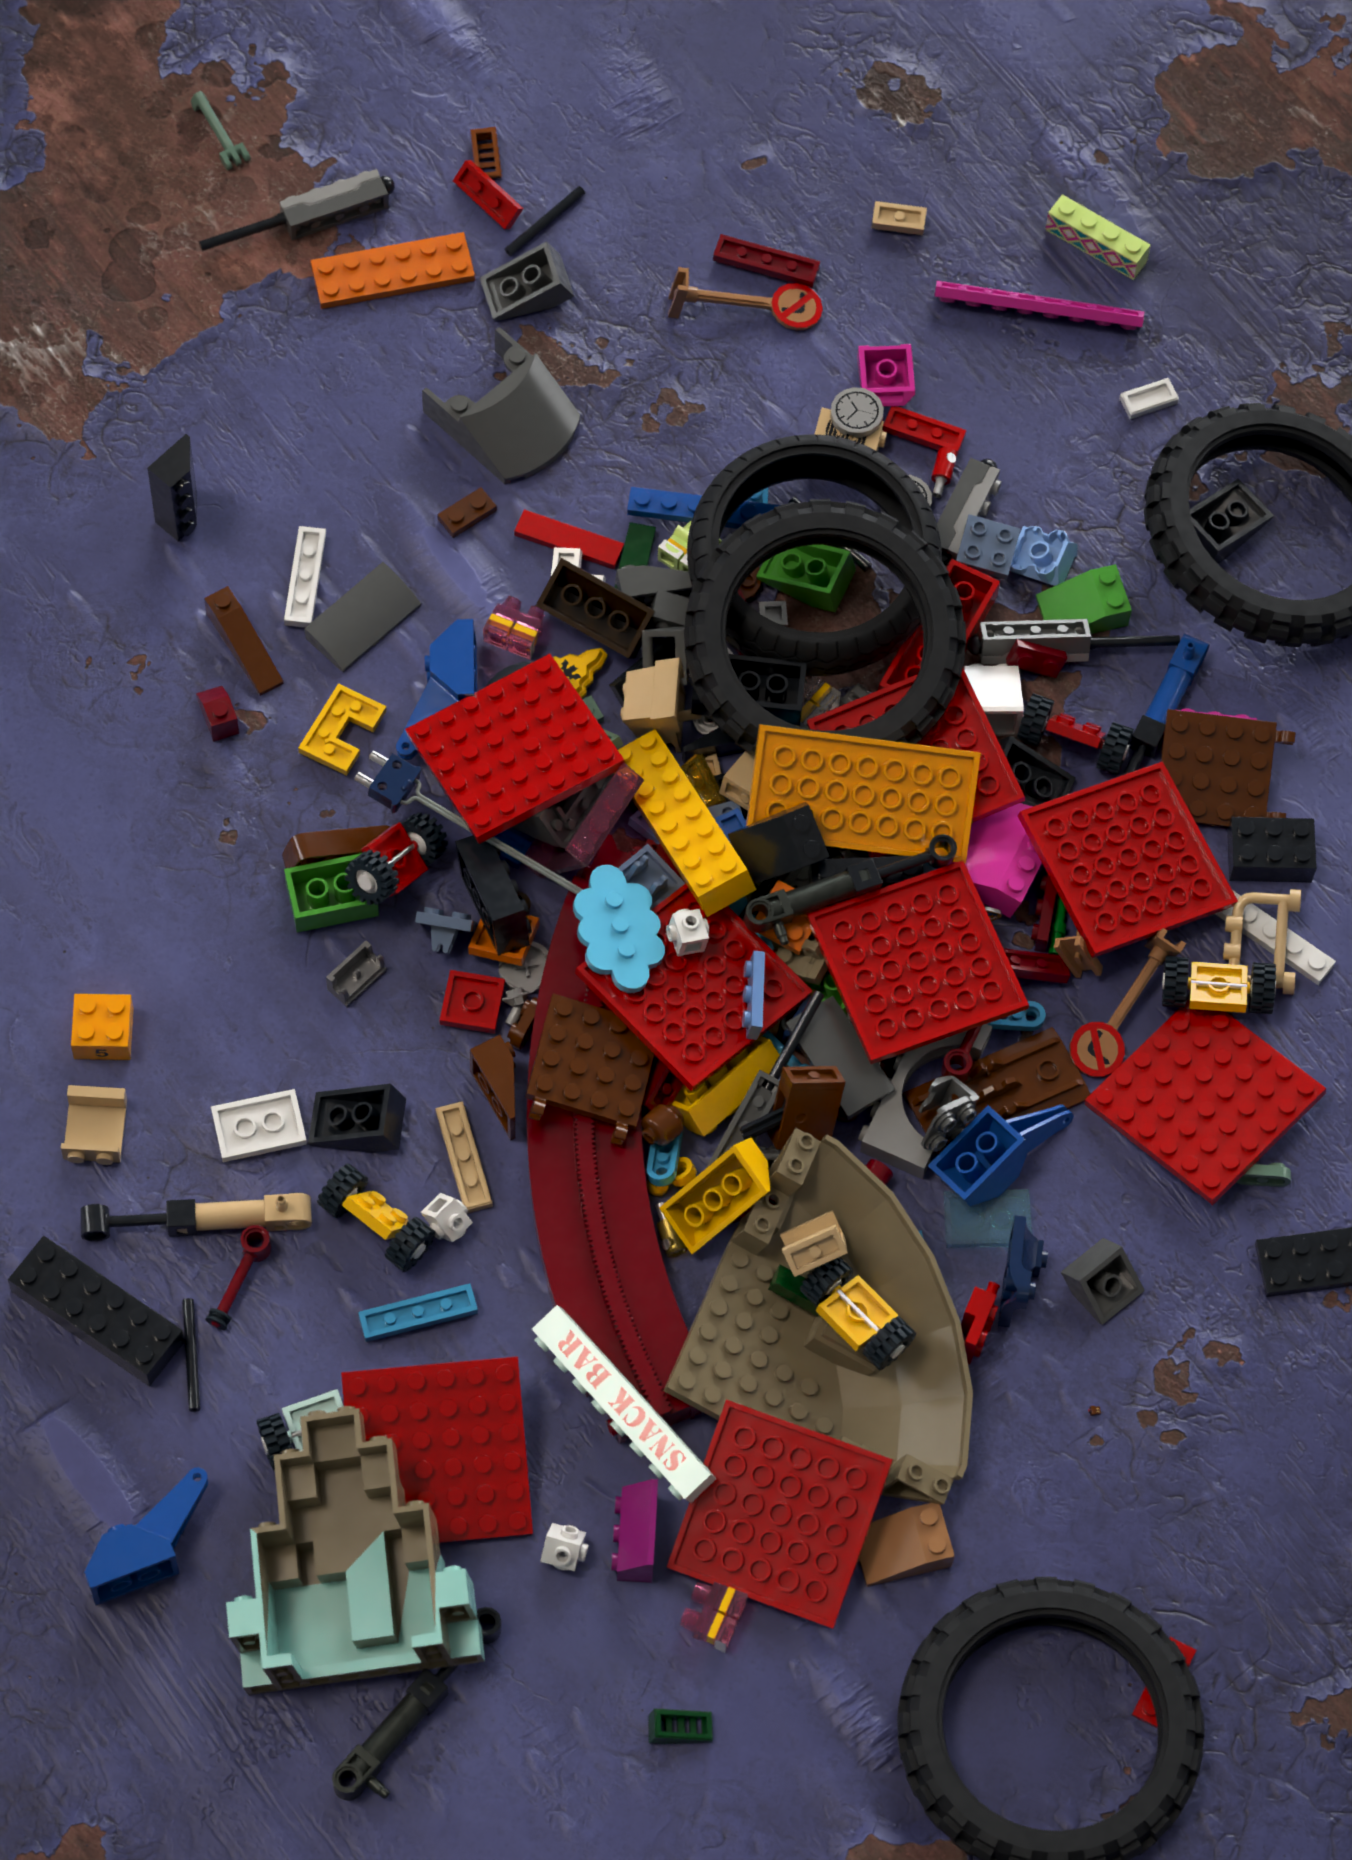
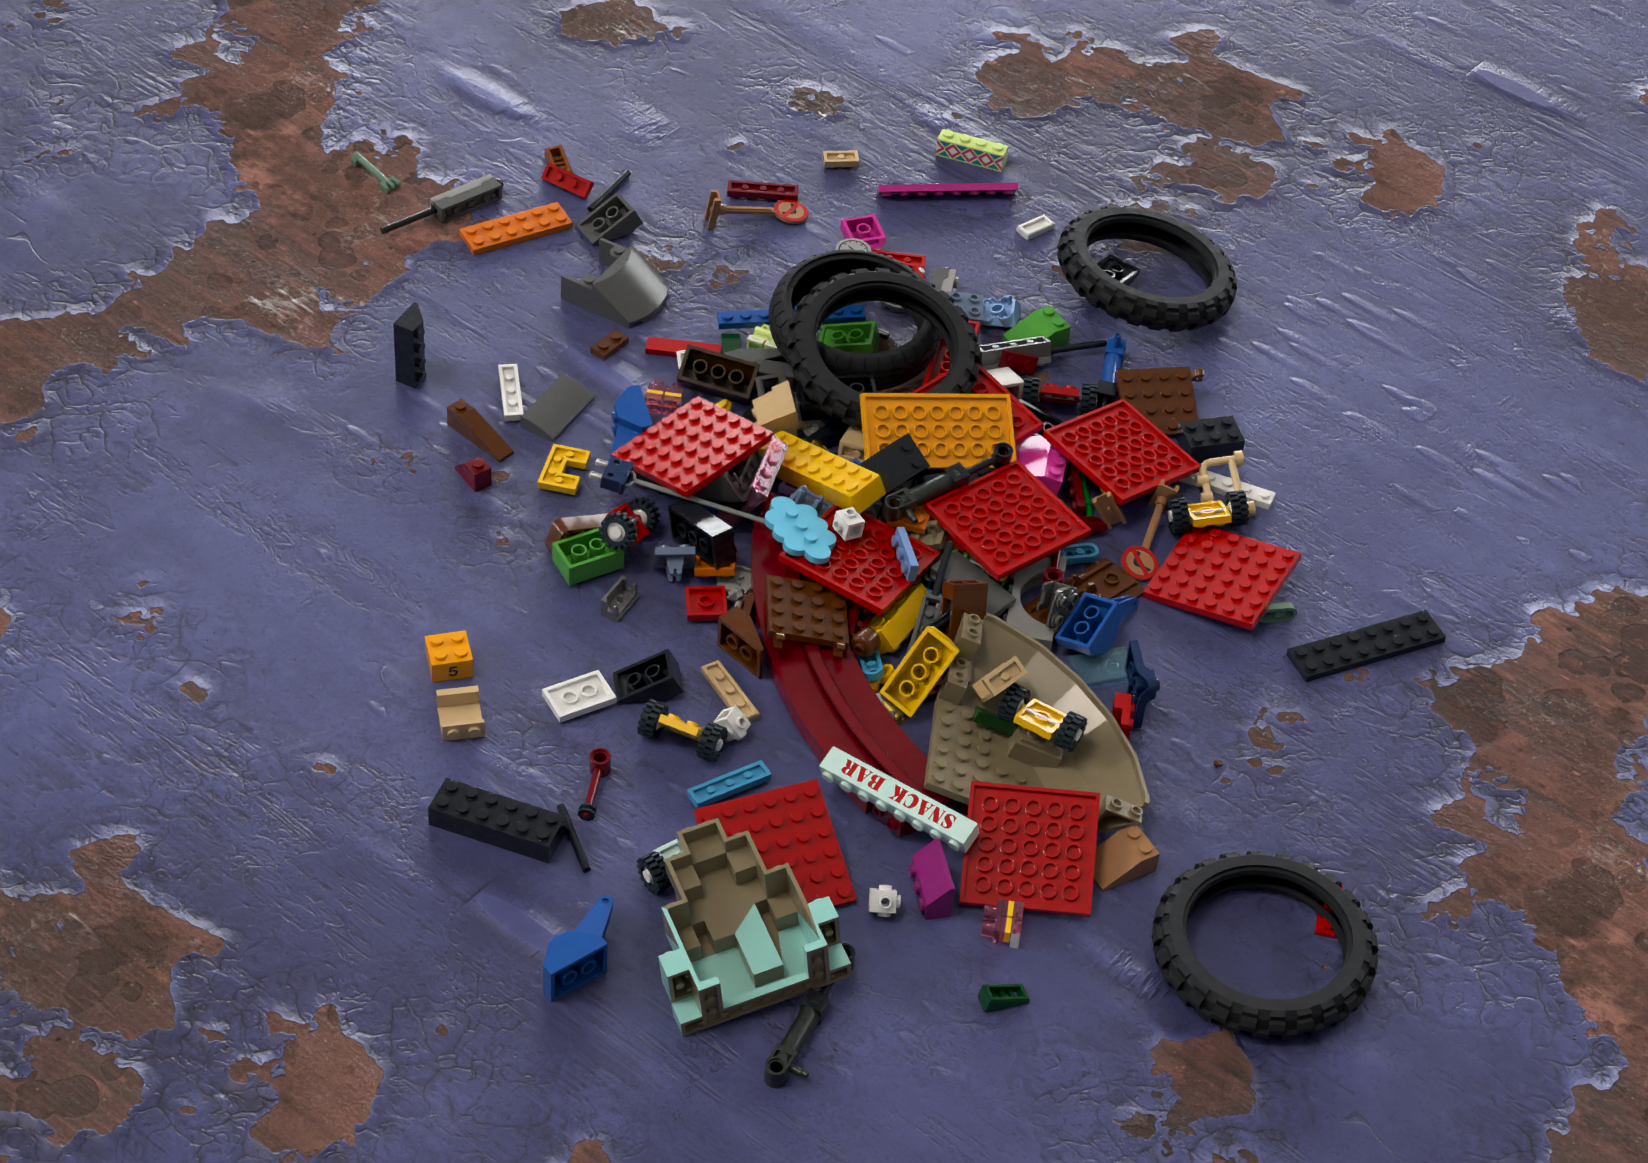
camera: 15 degrees left, 20 degrees down
piece [80,1193,312,1241] -> none
dark grey slope [1061,1238,1145,1325] -> none

